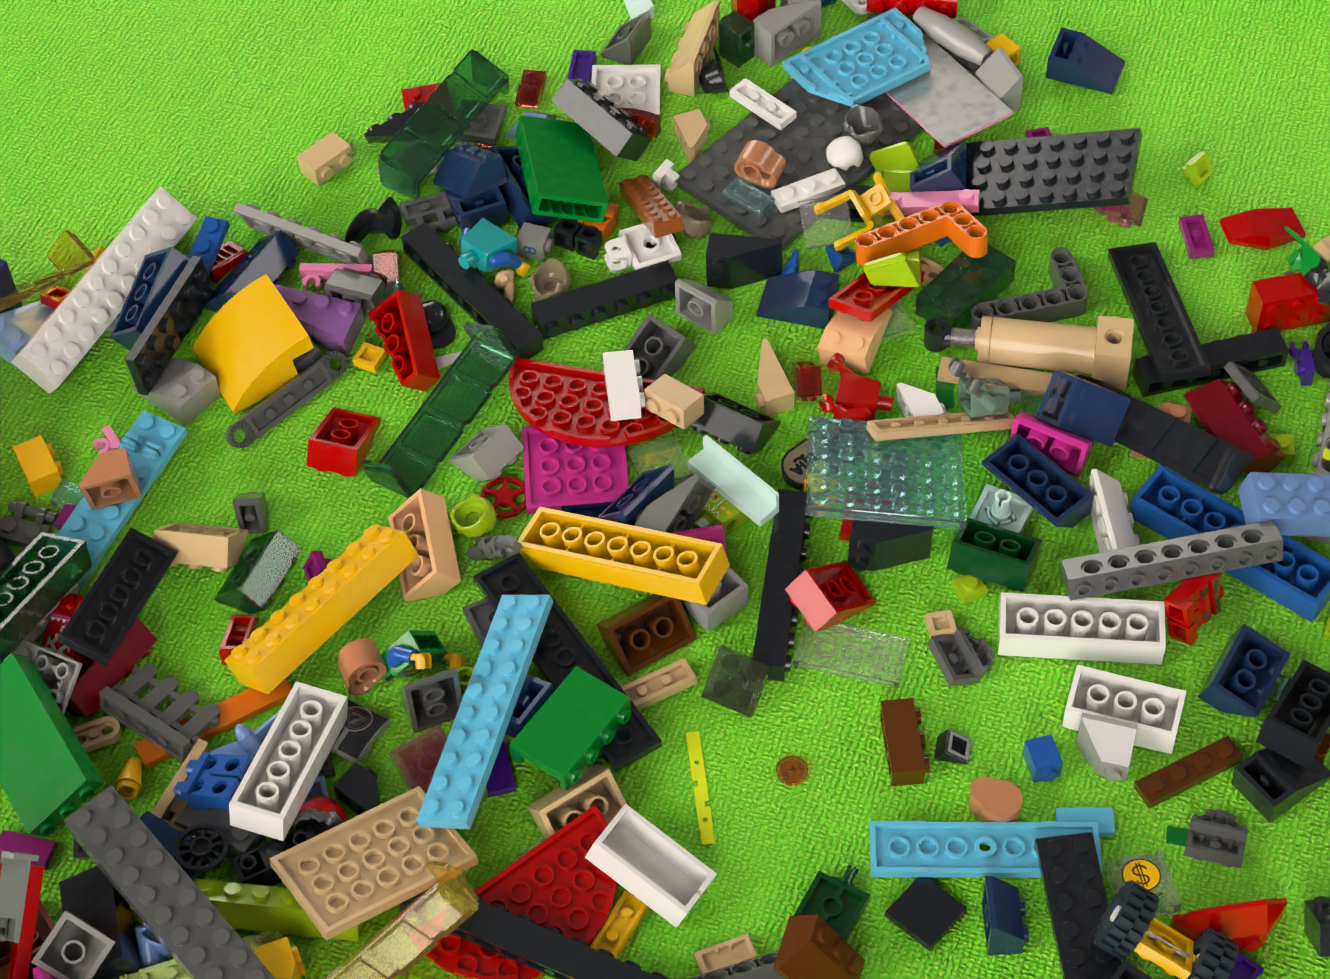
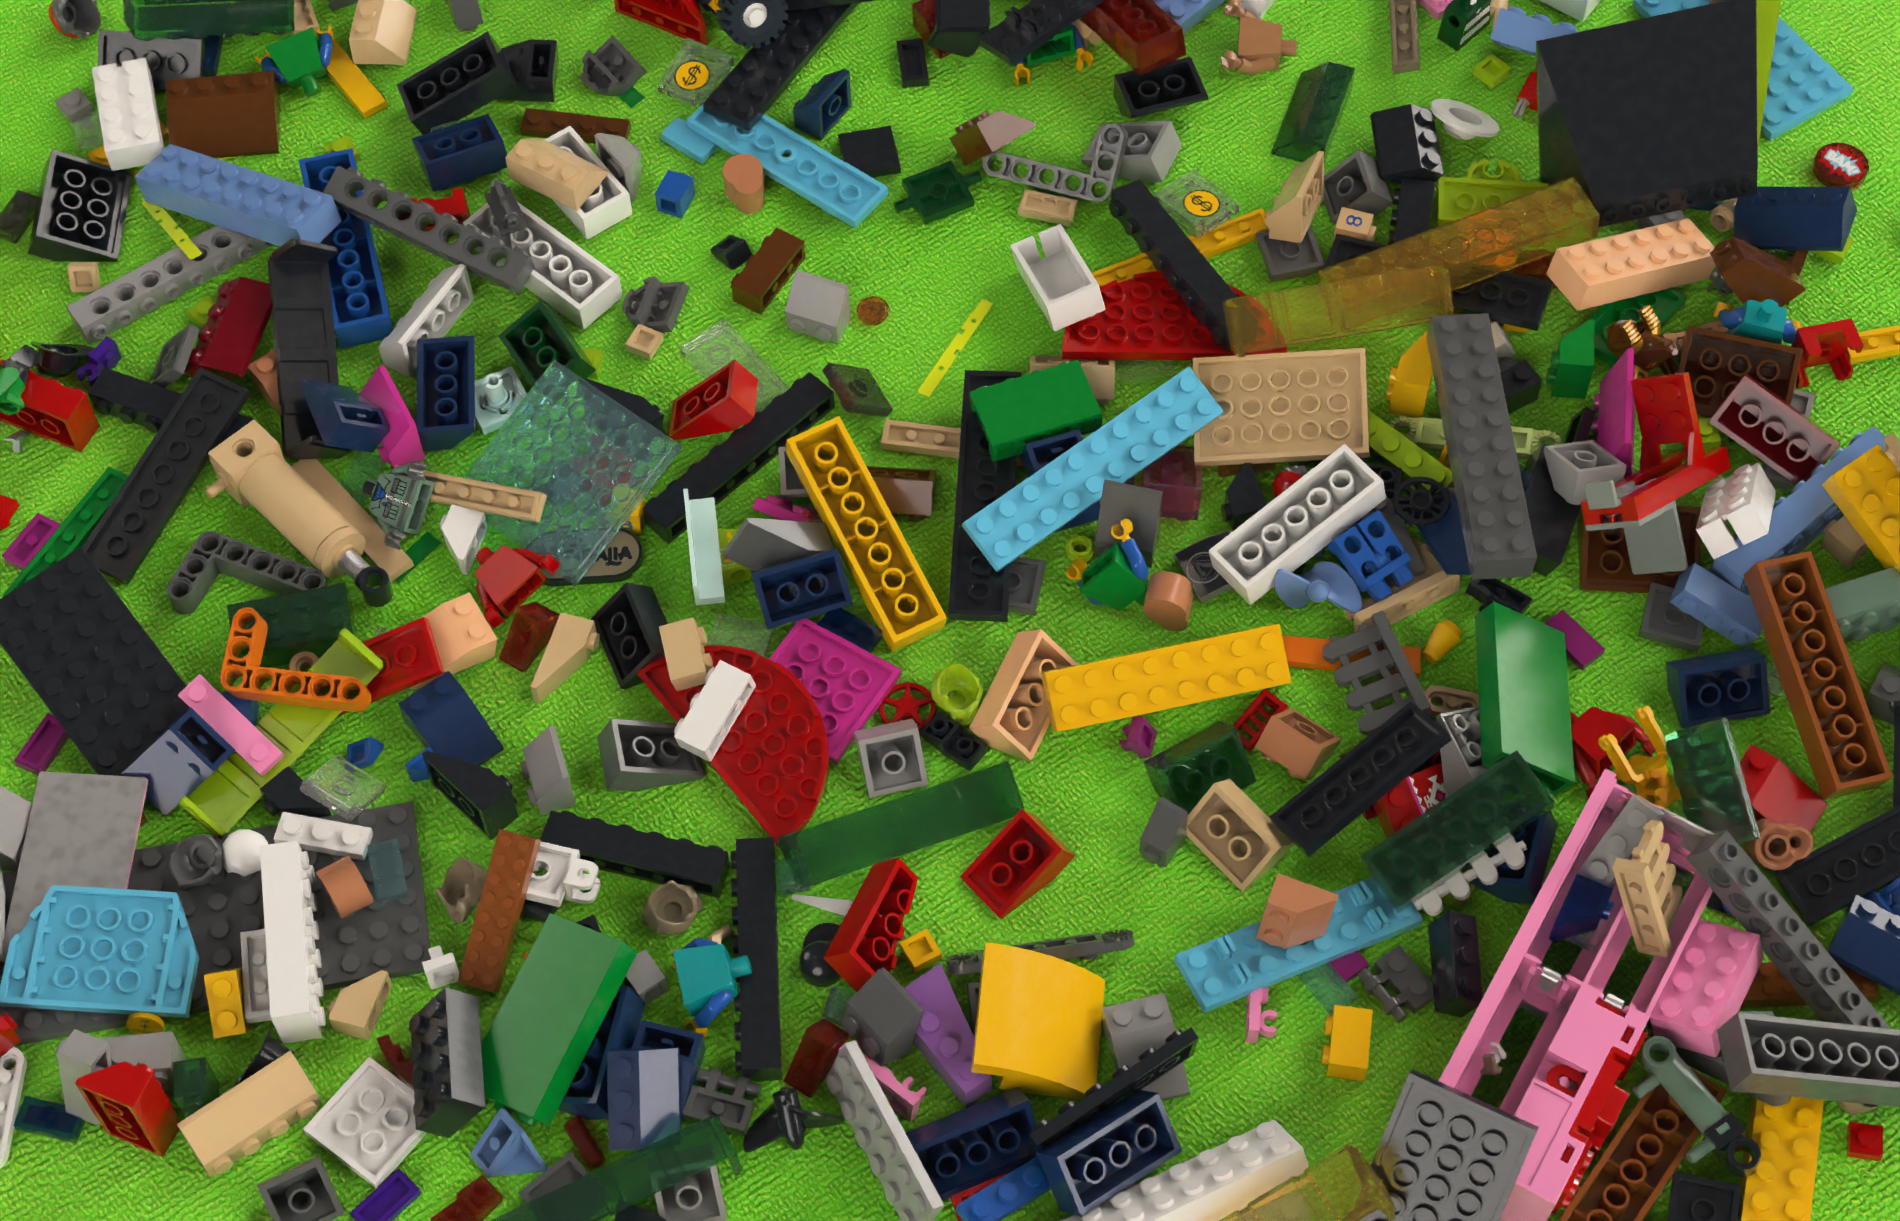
camera: 145 degrees left, 5 degrees up
dark grey hinge [467,534,523,560] -> none
yellow piece [814,172,905,252] -> none
none -> green plate [2,467,129,597]
none -> yellow brick [203,967,251,1039]
none -> white brick [260,840,326,1044]
none -> dark grey hinge [484,180,528,236]
none -> tan slope [505,138,608,211]
none -> light grey slope [785,270,851,344]
none -> black slope [920,711,989,771]
none -> nougat slope [1255,708,1342,779]

